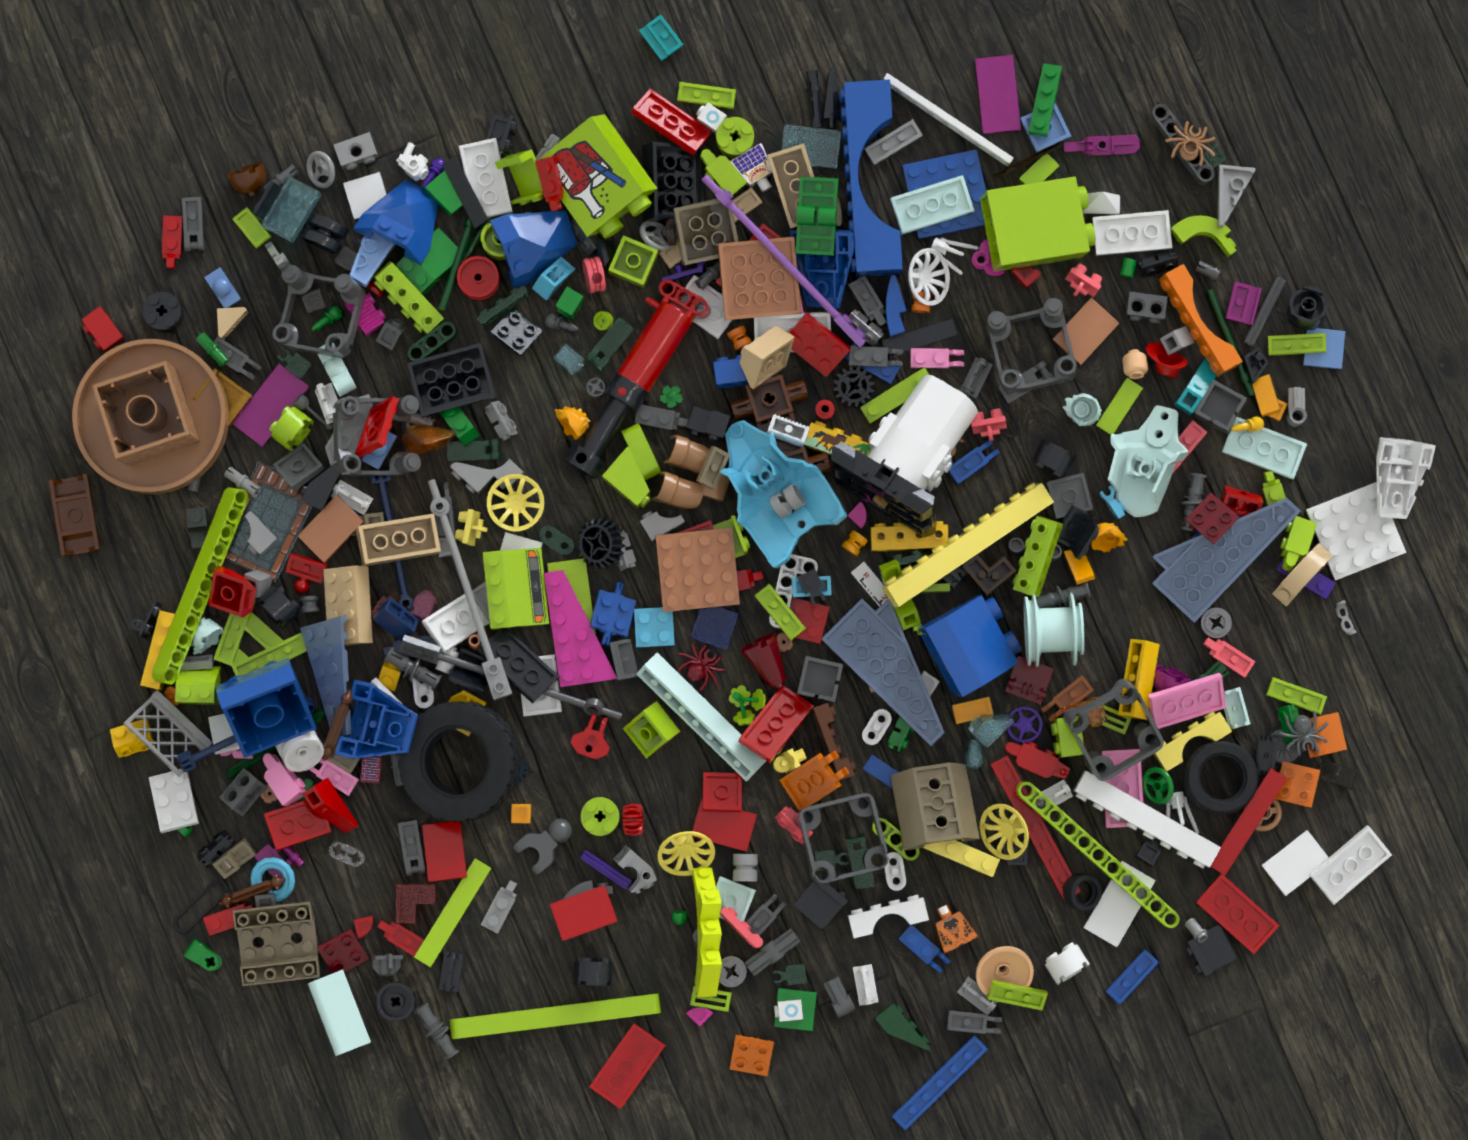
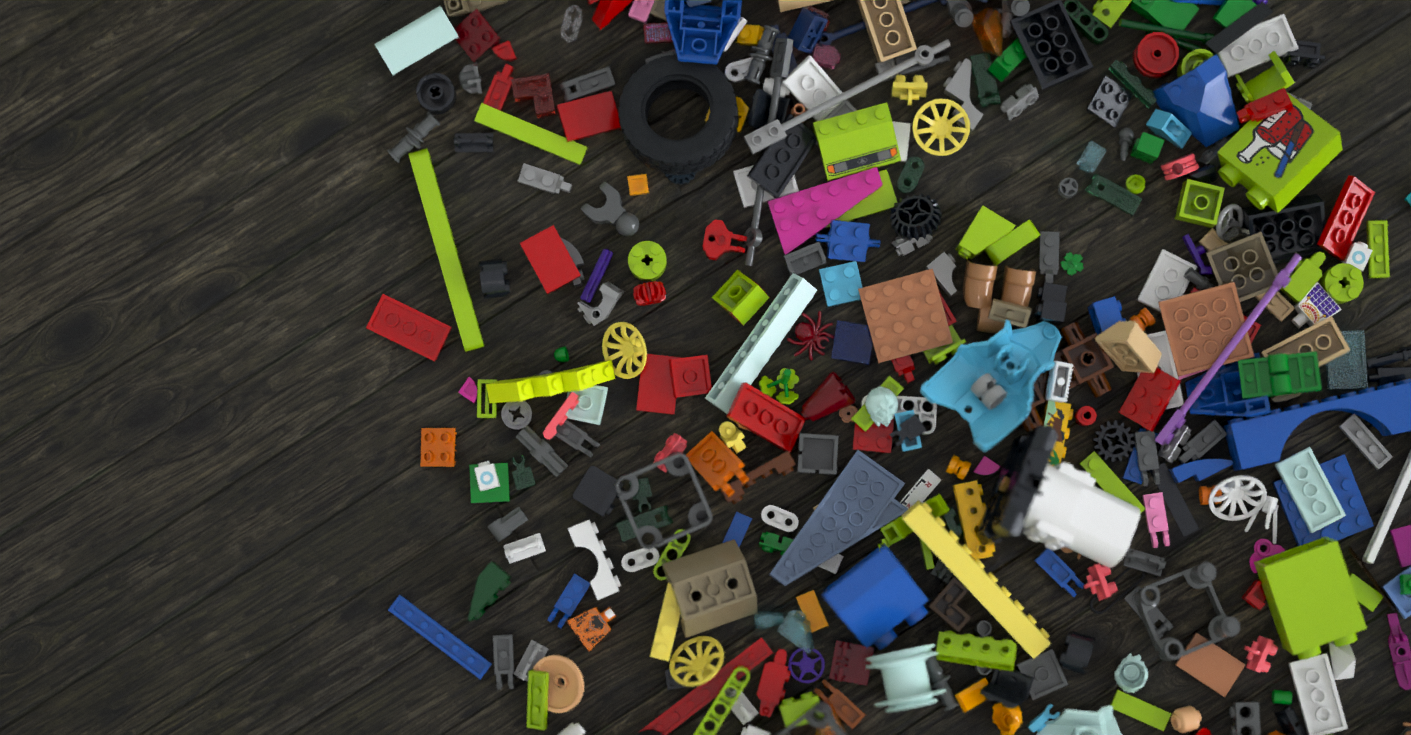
camera: 85 degrees right, 0 degrees up
light orange hair [554,406,590,440] -> none
piece [563,279,711,480] -> none
light grey wheel [733,854,758,881] -> none
none -> light aqua hair [865,386,898,427]

